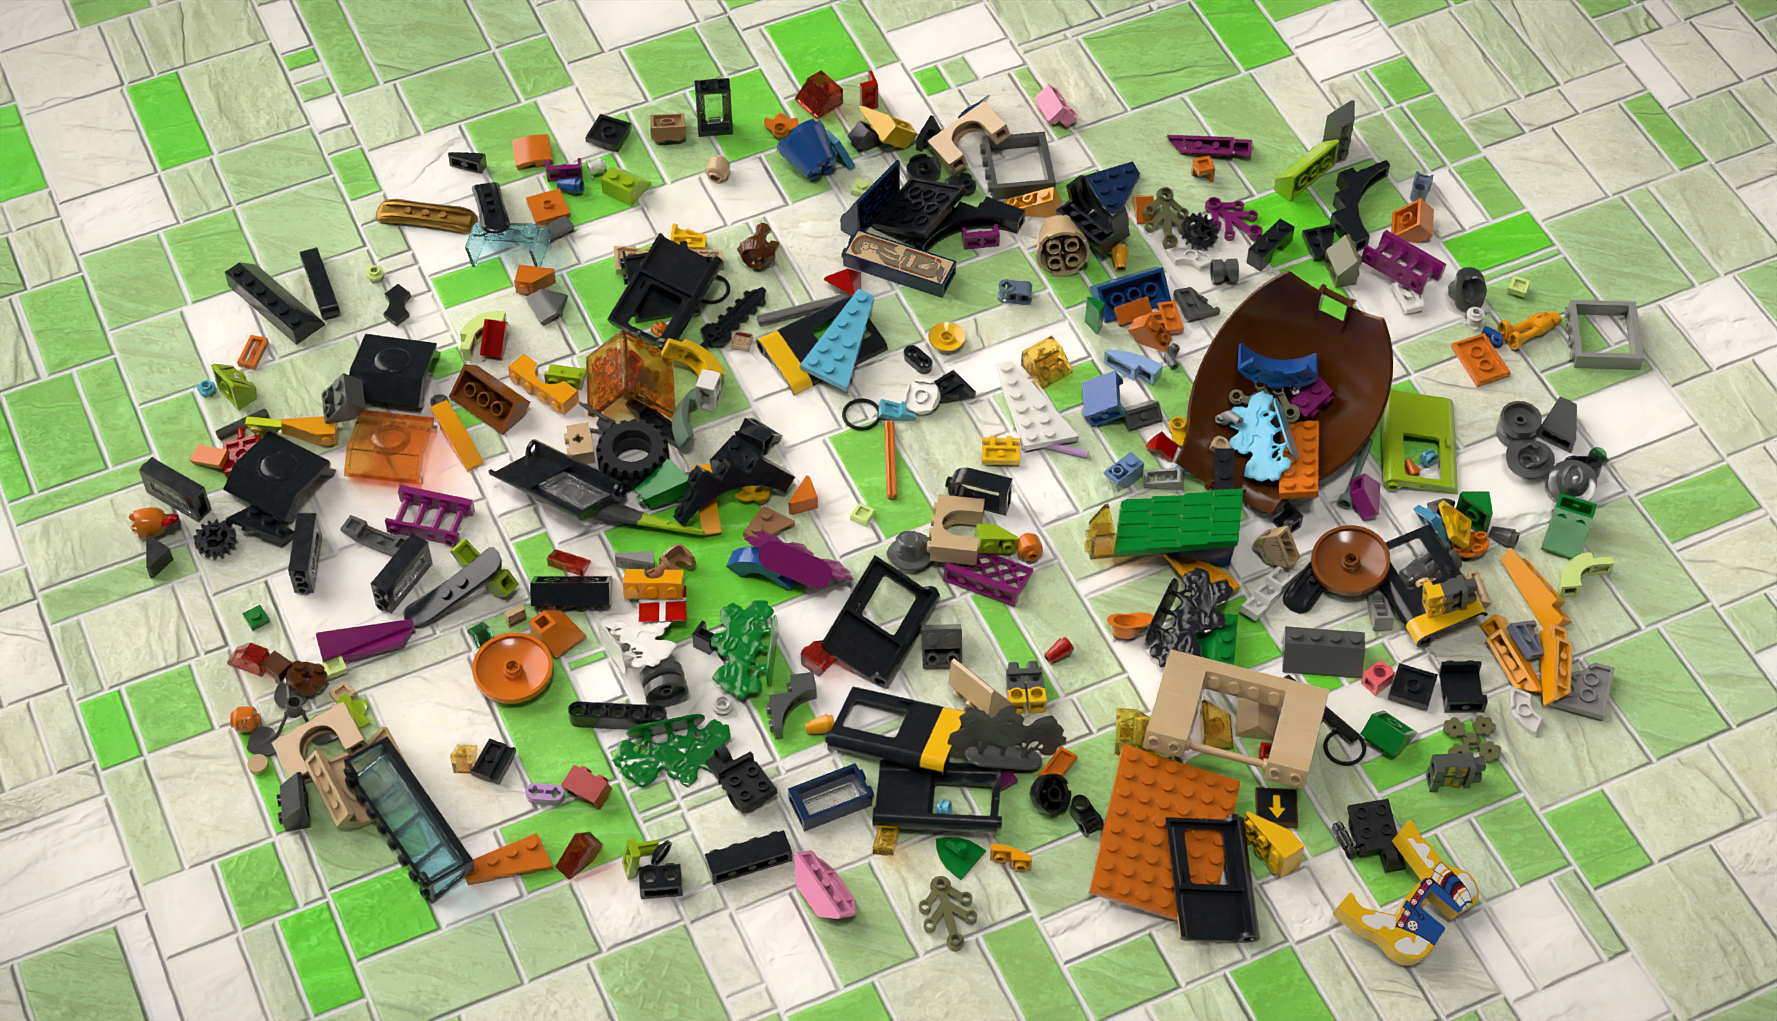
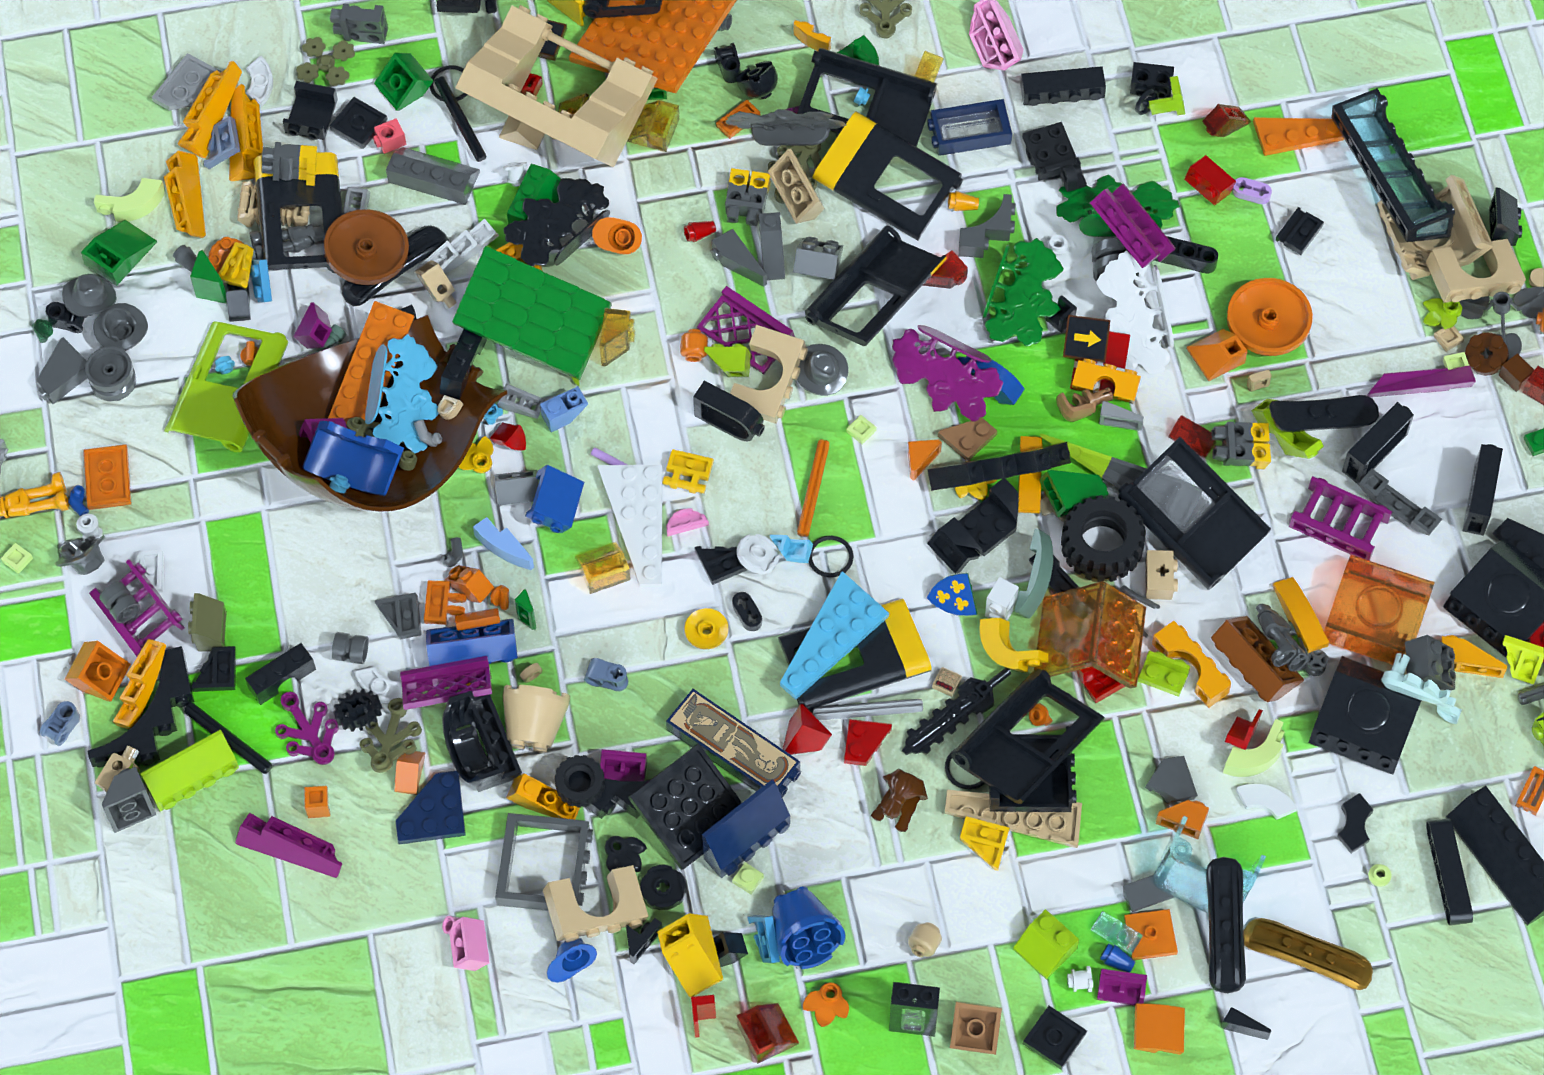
camera: 165 degrees left, 10 degrees up
clear yellow slope [450,744,477,774] -> none
clear green slope [467,622,494,648] -> none
black slope [530,576,613,609] -> none
none -> tan torso [95,745,140,793]
none -> dark grey wheel [99,582,141,623]
none -> light orange slope [112,639,166,729]
none -> black axle [184,702,272,774]
none -> medium azure plate [329,474,350,493]
none -> magenta fence [400,656,492,710]
none -> orange plate [490,585,509,610]
none -> white brick [503,162,528,186]
none -> tan tile [520,663,542,683]
none -> black tyre [554,755,605,808]
none -> bright pink tile [666,508,709,537]
none -> dark grey slope [710,229,767,287]
none -> dark grey slope [759,212,785,280]
none -> red wing [844,719,892,766]
none -> blue shield [927,573,977,616]
none -> black tile [1063,315,1111,363]
none -> magenta fence [1090,183,1176,268]
none -> clear light blue slope [1091,911,1143,955]
none -> dark grey hips [1211,421,1271,469]
none -> white tile [1236,784,1297,820]
none -> dark grey piece [1256,604,1308,671]
none -> light aqua animal [1381,653,1462,724]

